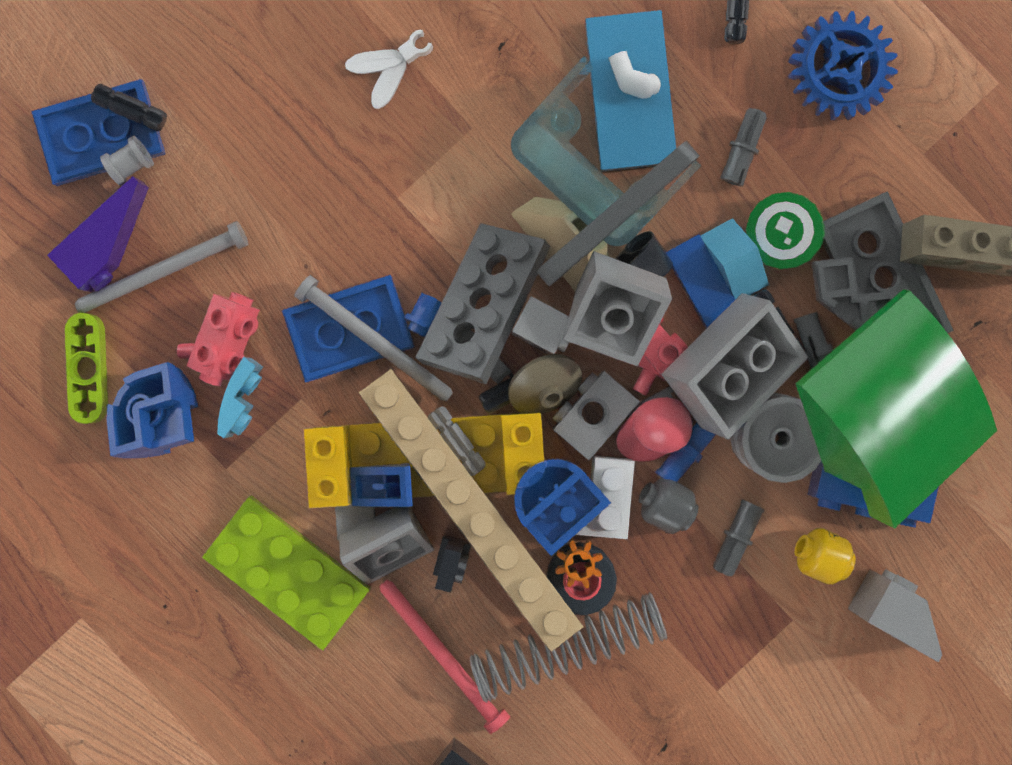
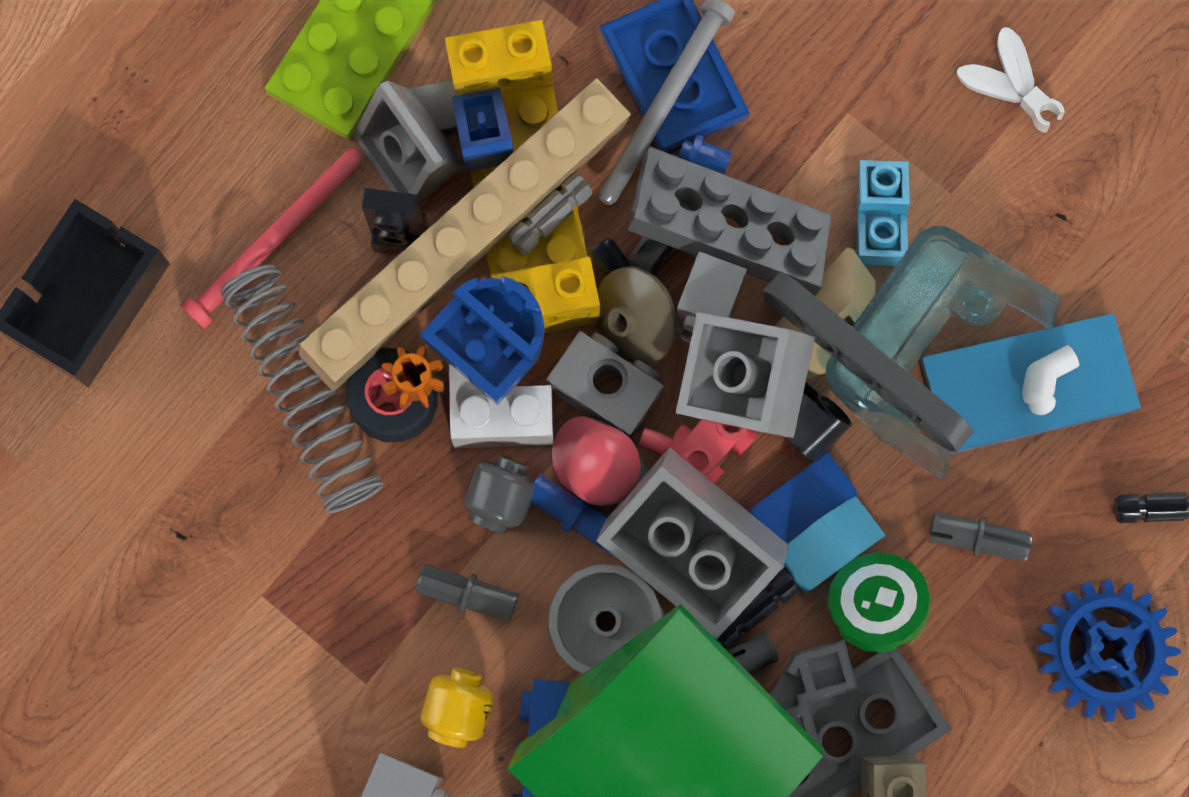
camera: 85 degrees right, 10 degrees down
none -> medium azure slope [856,160,910,267]

